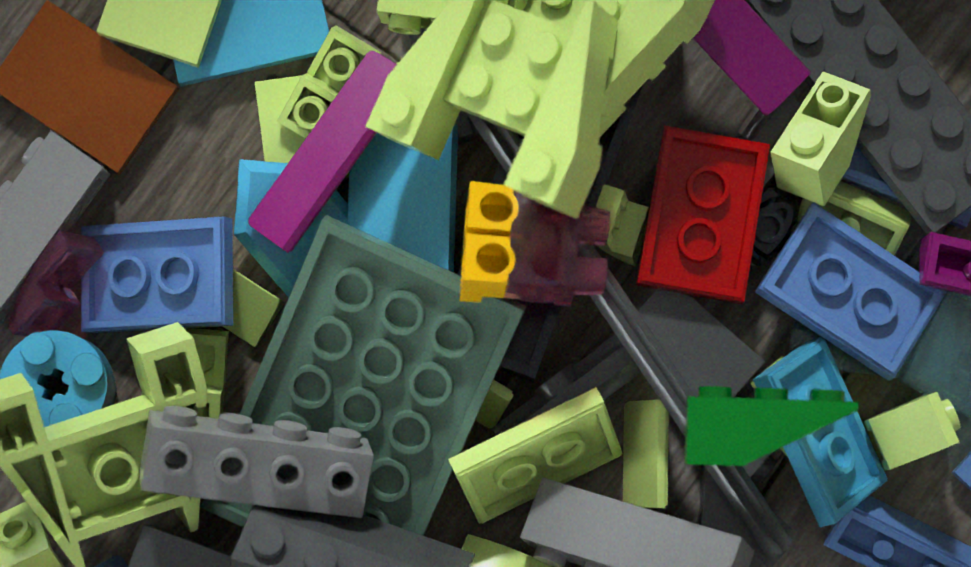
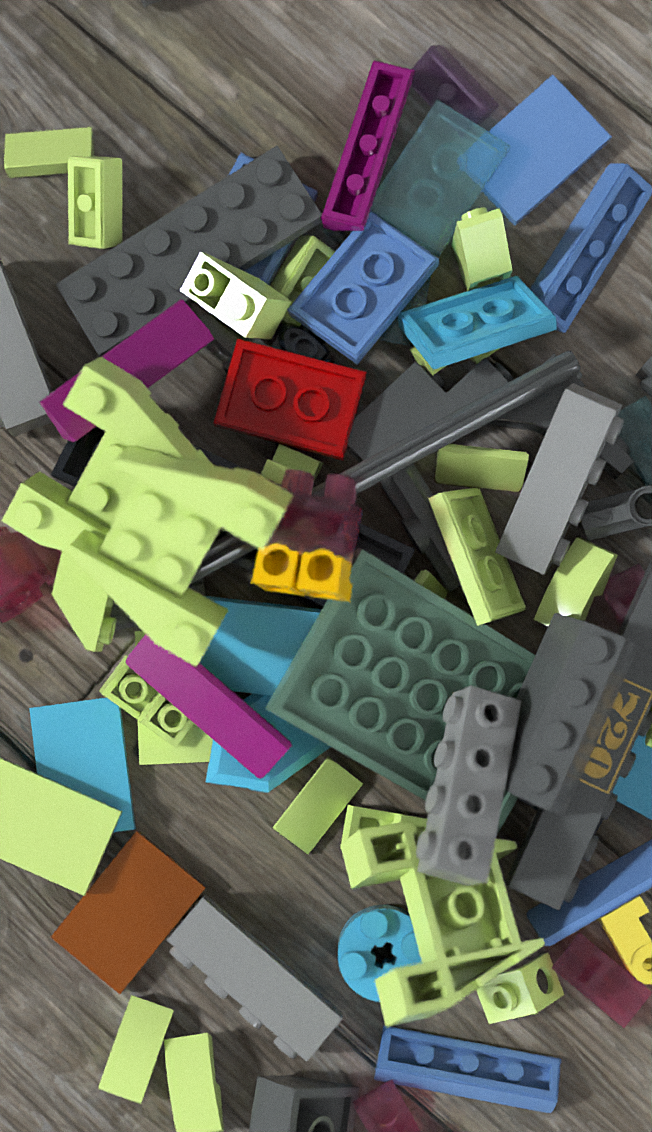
camera: 80 degrees left, 0 degrees up
clear pink slope [8,230,104,337] -> none
medium blue tile [81,217,233,333] -> none
green slope [684,386,858,466] -> none

